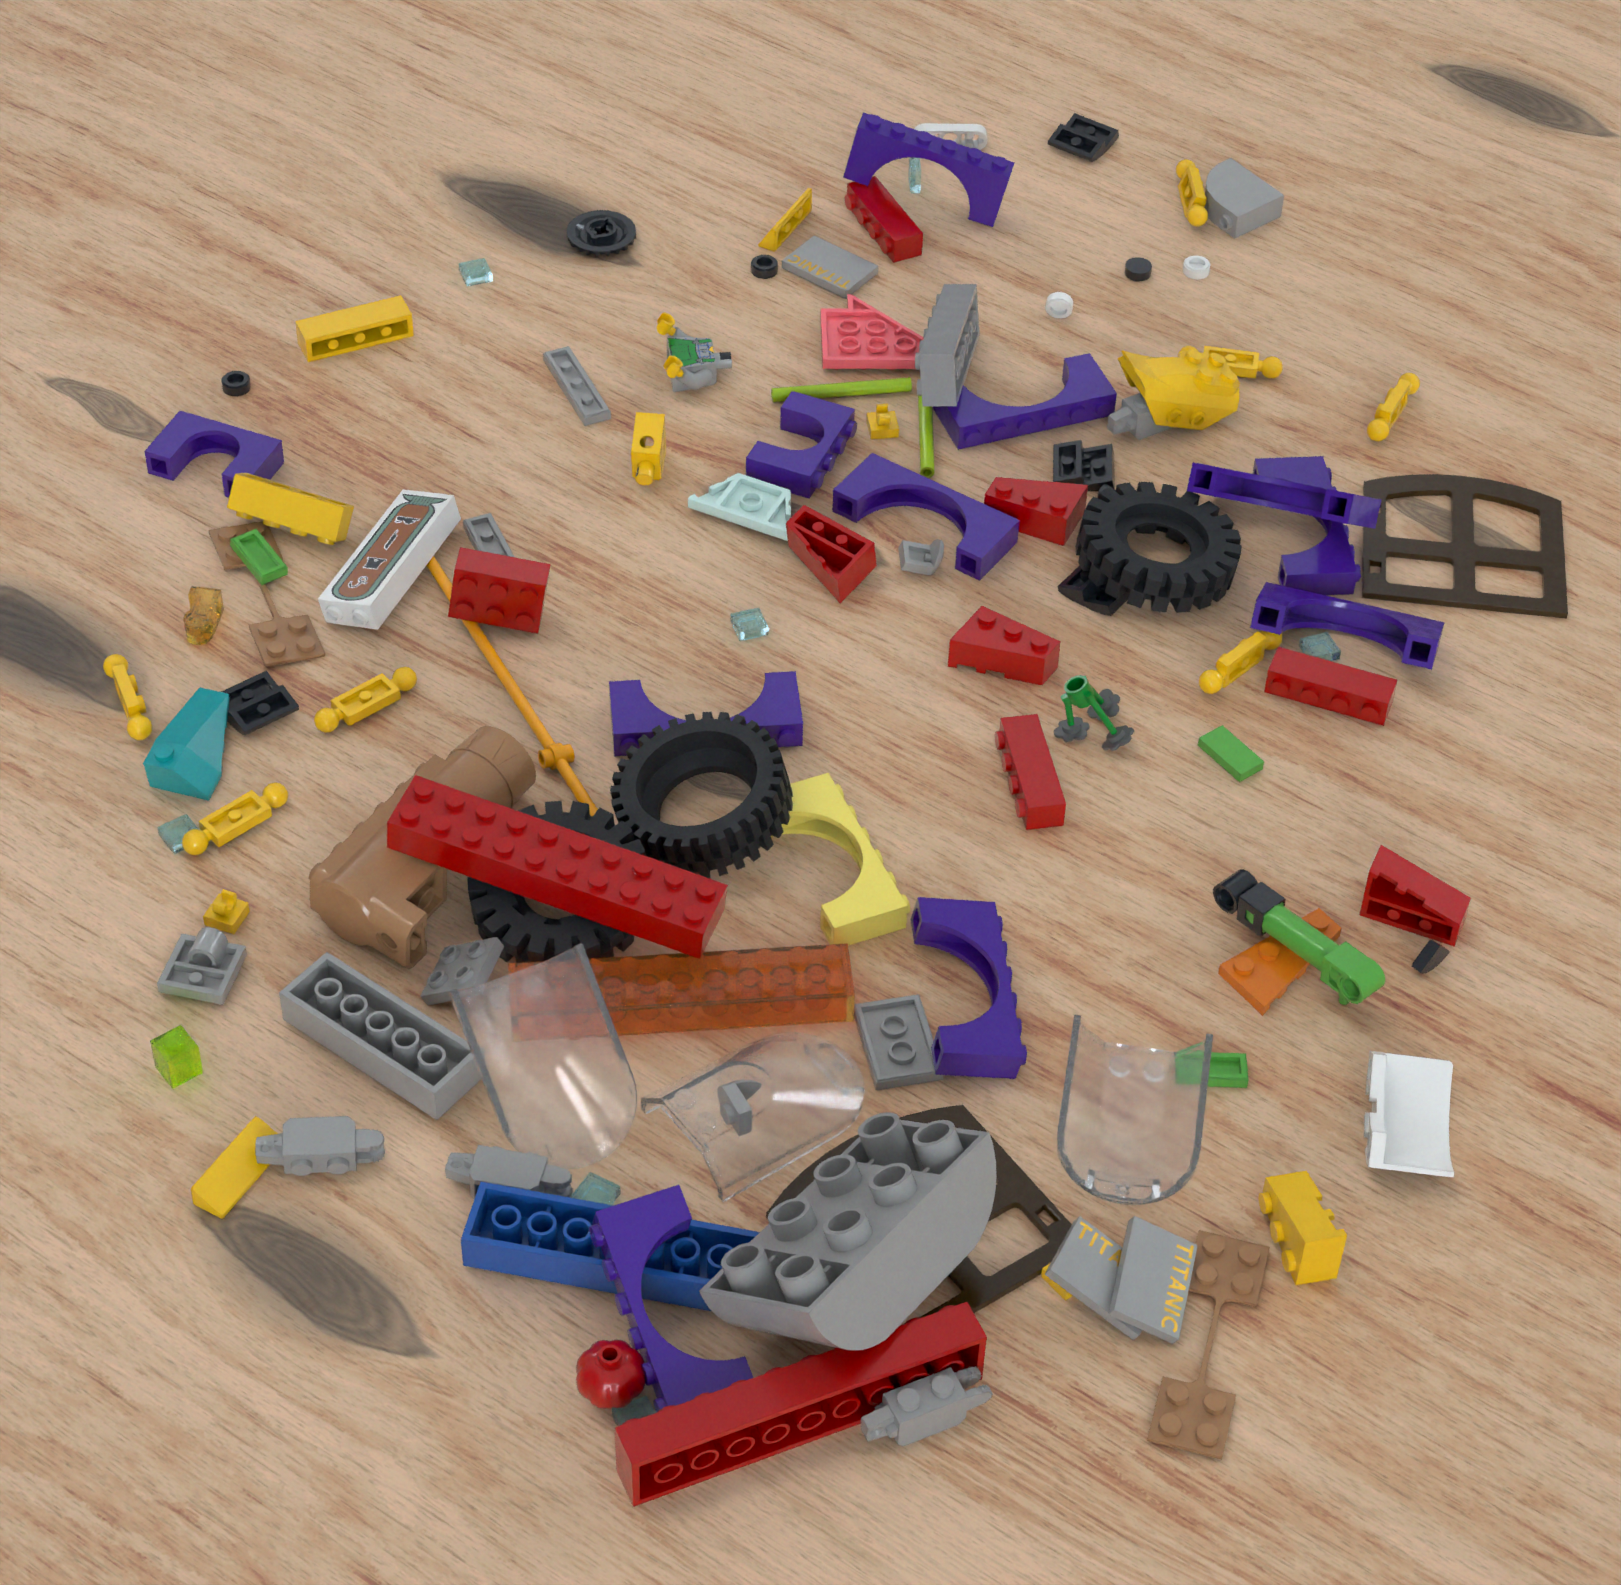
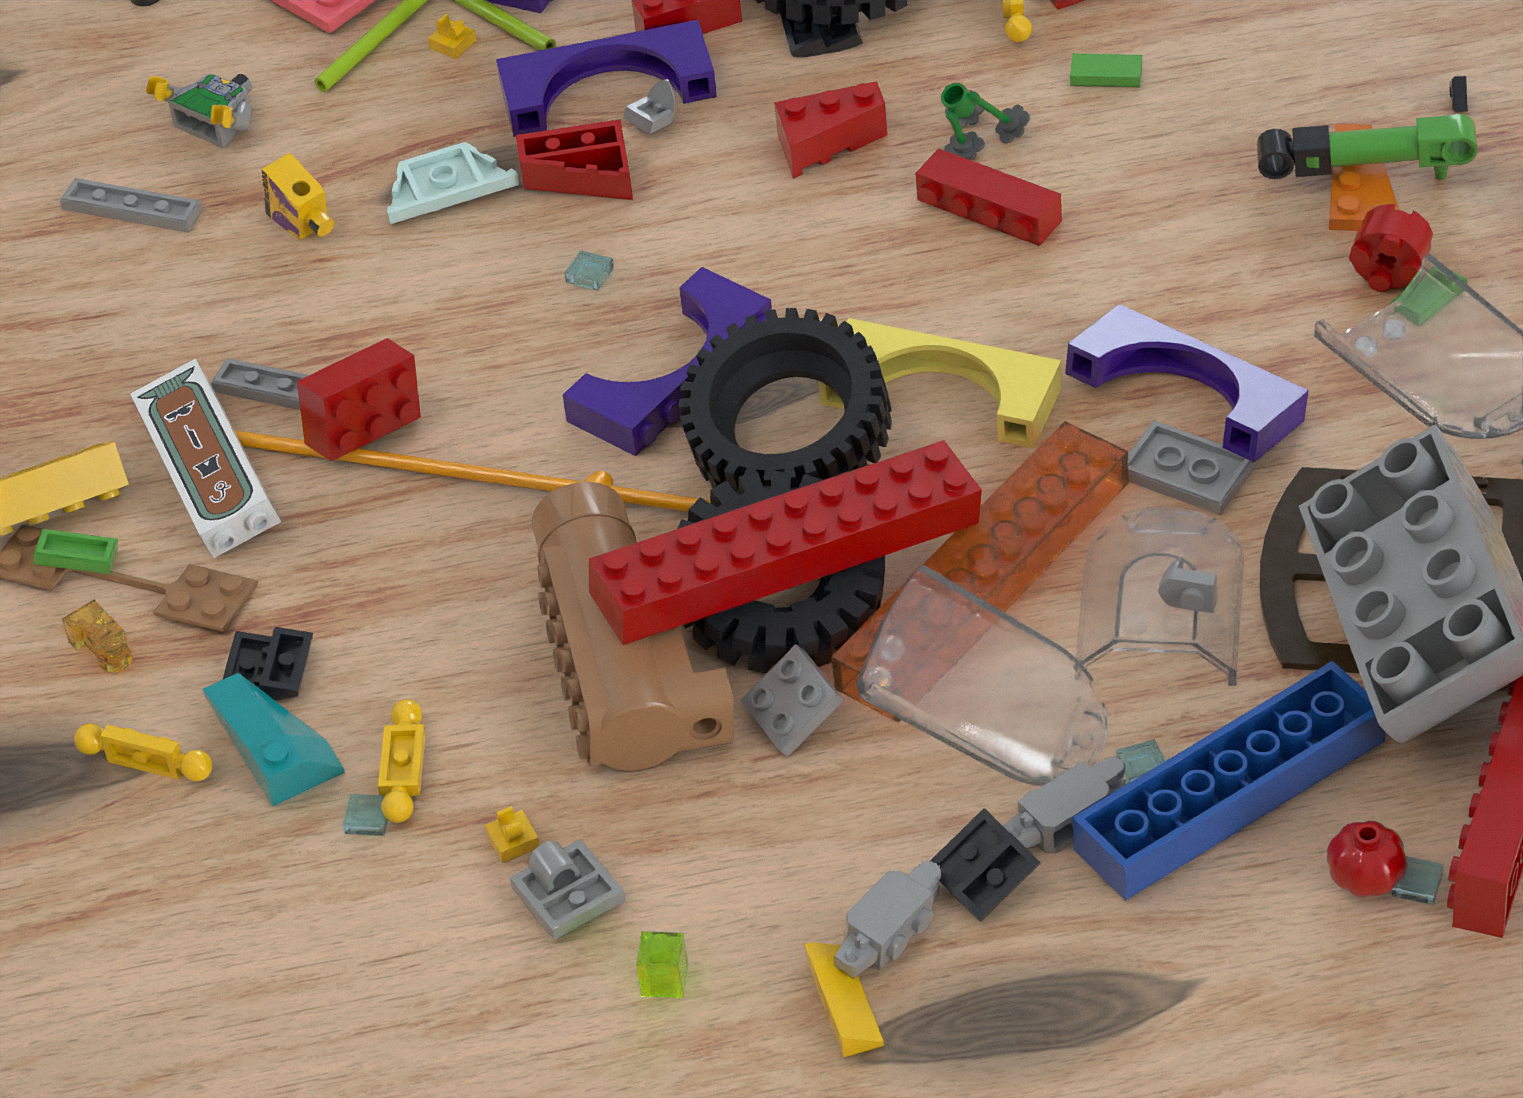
camera: 40 degrees left, 0 degrees up
light grey brick [279,952,484,1120] -> none
yellow plate [314,667,417,733] -> none
dark purple arch [589,1185,753,1413] -> none
dark purple arch [746,391,857,499] -> none
red wedge [1359,845,1471,947] -> none
none -> black slope [929,808,1041,922]
none -> red brick [1349,204,1433,292]

